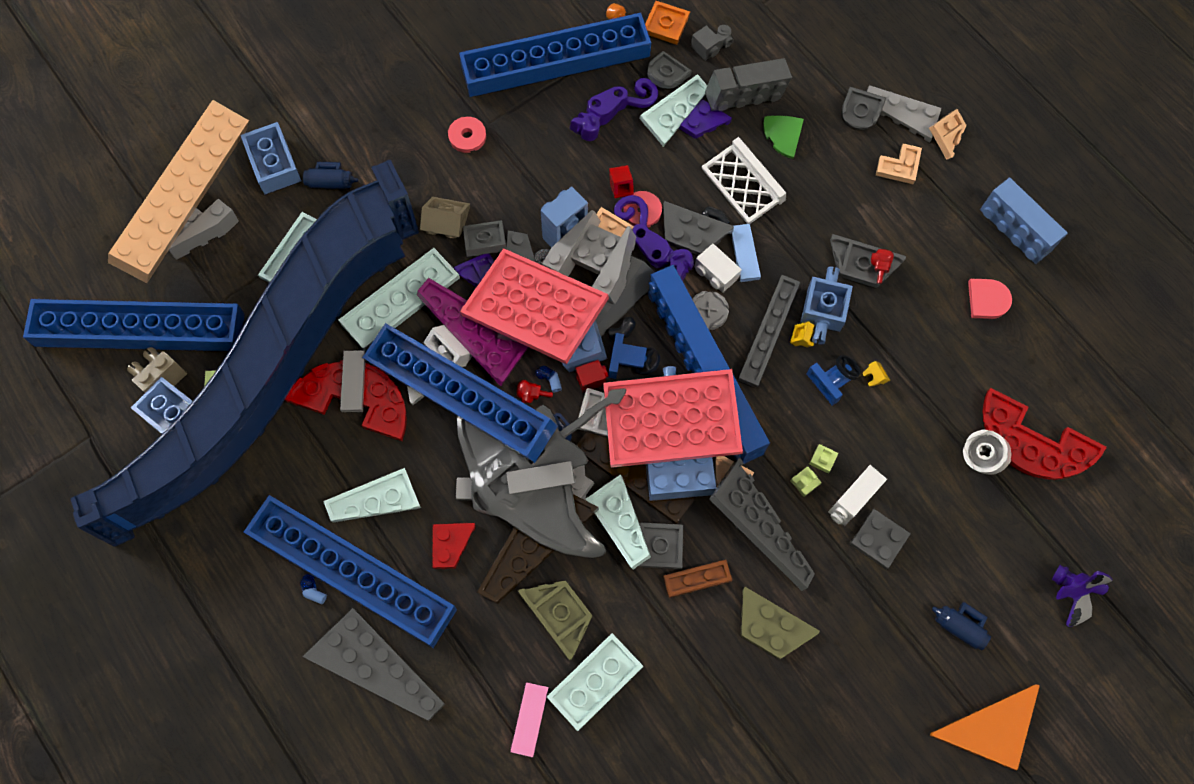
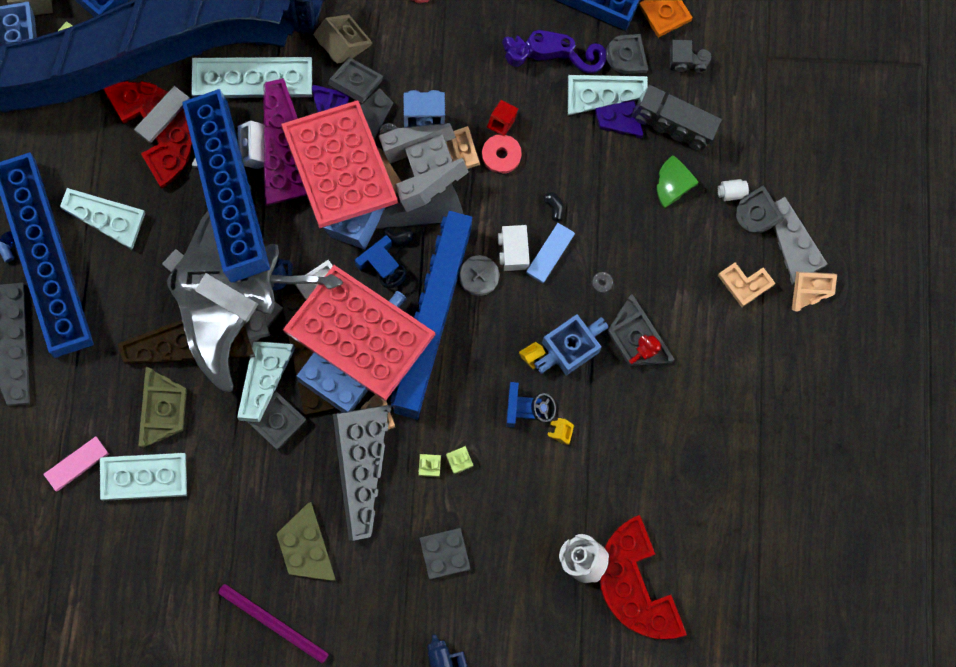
camera: 35 degrees right, 5 degrees up
red wing [433,523,475,569] -> none
red piece [517,380,553,403] -> none
arm [536,366,562,392] -> none
red brick [575,360,608,393] -> none
dark purple animal [614,195,694,281] -> none
dark grey wing [663,201,734,255] -> none
dark orange tile [663,560,732,598] -> none
white fence [702,137,786,224] -> none
dark grey plate [738,275,800,388] -> none
white window [828,465,887,526] -> none
coral tile [968,279,1012,319] -> none
medium blue brick [980,177,1067,264] -> none
none -> magenta axle [218,584,328,663]
none -> clear plate [592,272,613,292]
none -> white brick [718,179,749,201]

